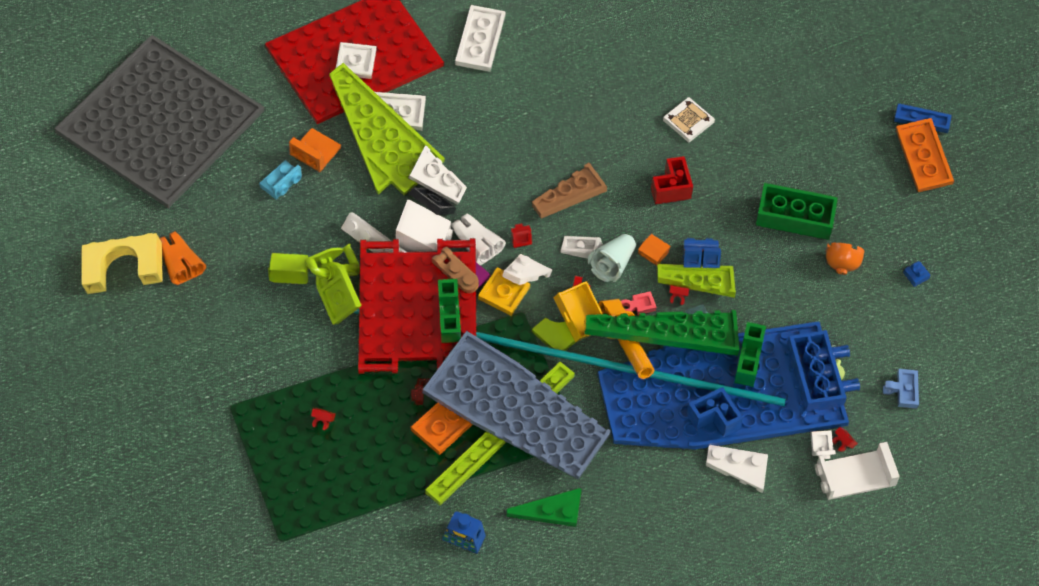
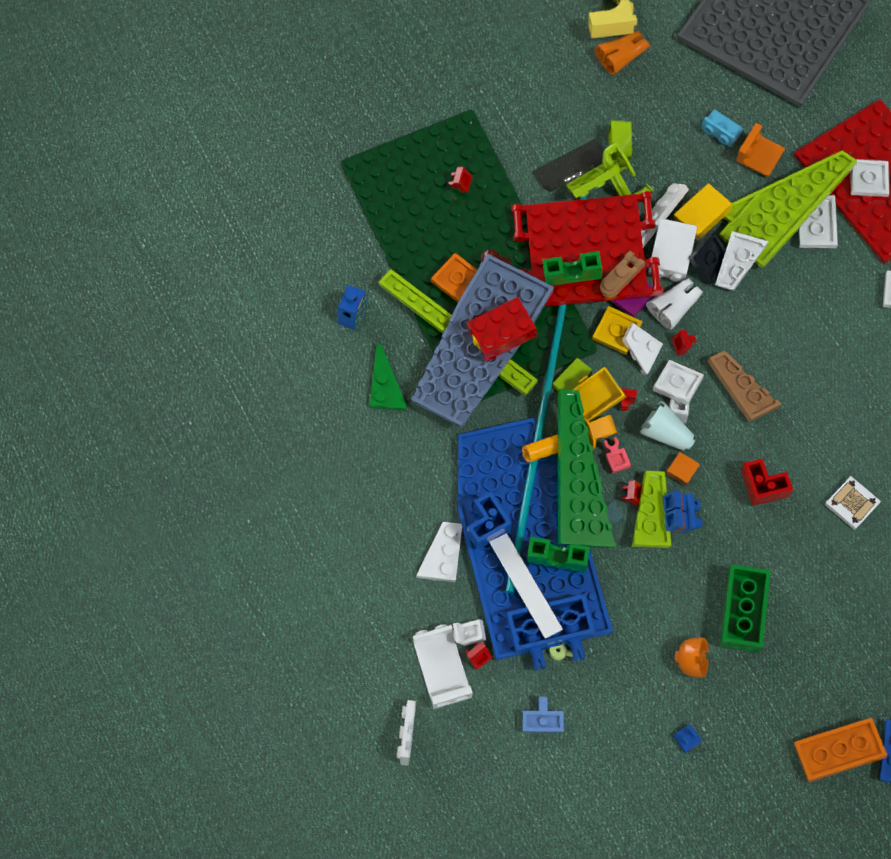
camera: 90 degrees right, 10 degrees up
none -> white wing [397,700,416,766]
none -> red piece [467,297,537,362]
none -> white sticker [489,533,563,638]
none -> clear smoke windscreen [533,139,604,192]
none -> white tile [653,360,704,406]
none -> yellow container [674,183,732,241]

